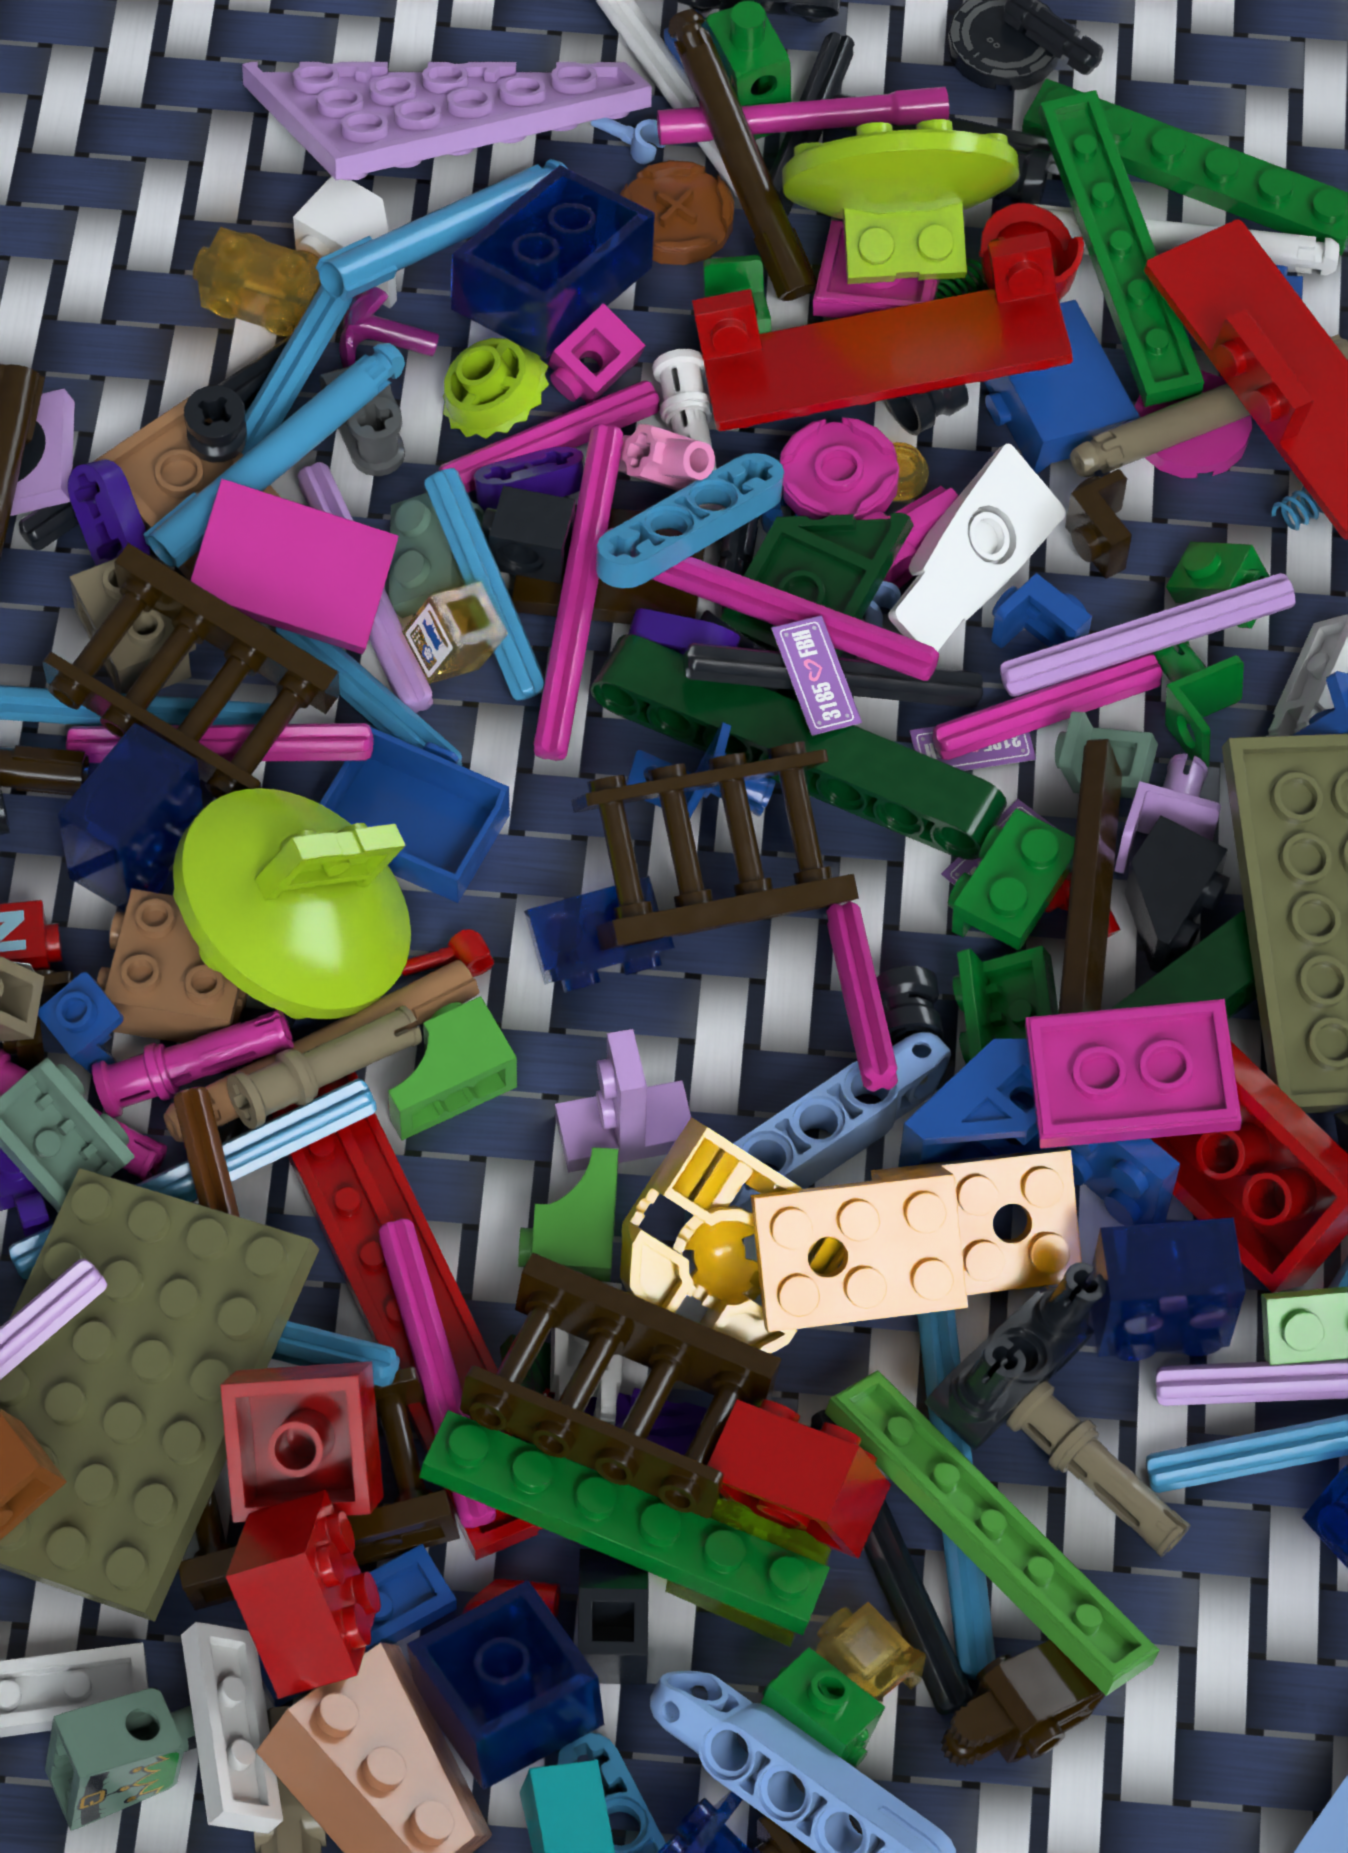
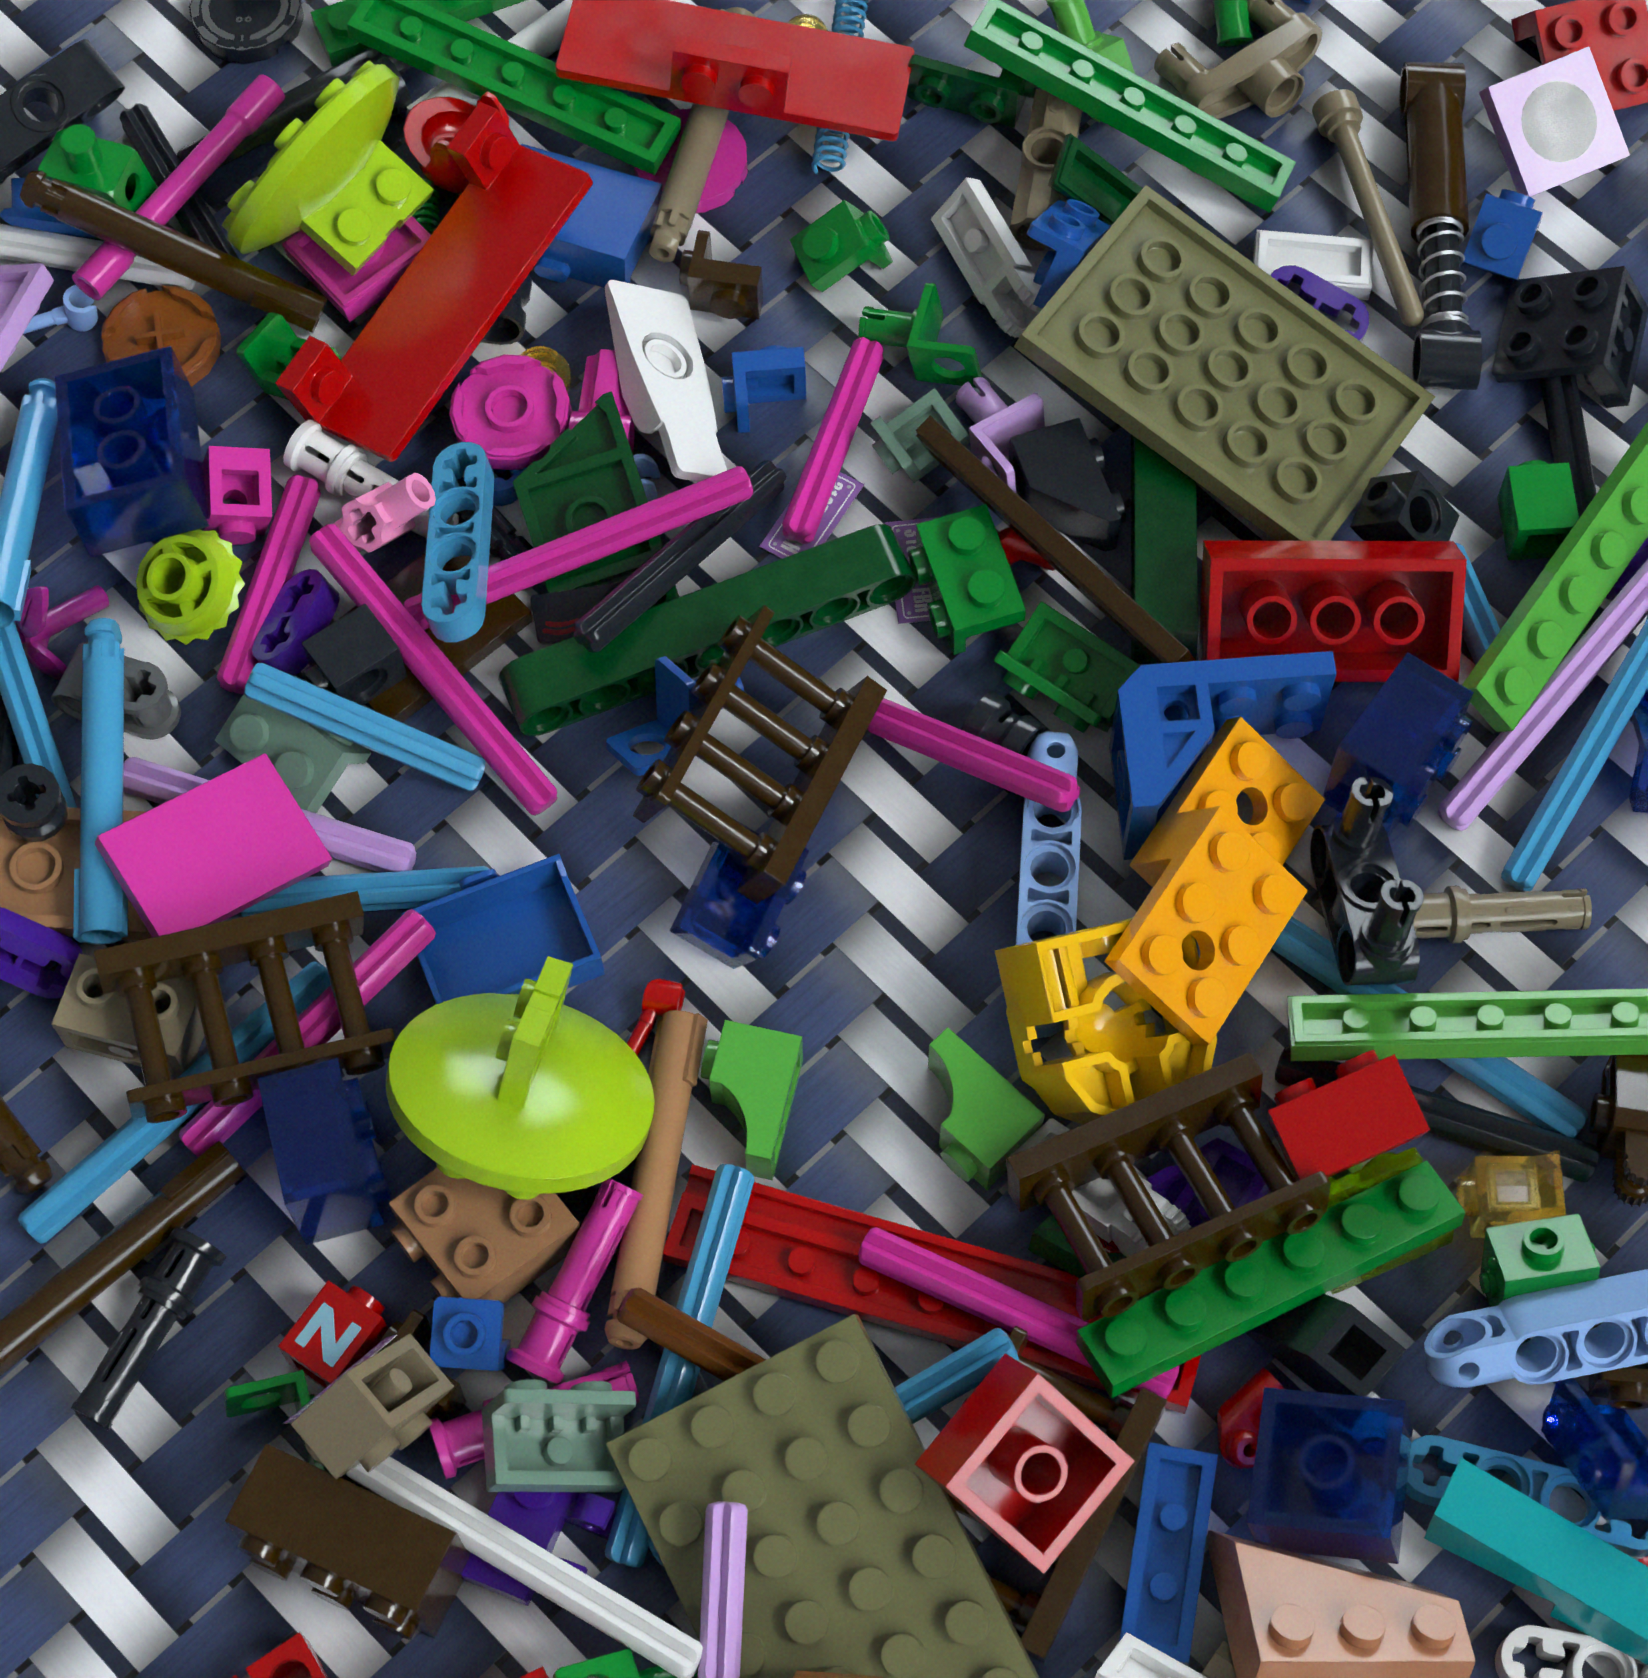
camera: 45 degrees left, 5 degrees up
red brick [226,1490,381,1699] -> none
dark tan pin [227,1005,422,1130] -> none
clear yellow brick [402,581,508,684] -> none
lavender bracket [555,1029,691,1173] -> none
dark purple beam [628,608,741,654] -> none
medium lavender sticker [771,615,862,736] -> none
lavender axle [1000,573,1295,697] -> none
dark pink tile [1025,999,1241,1148] -> none

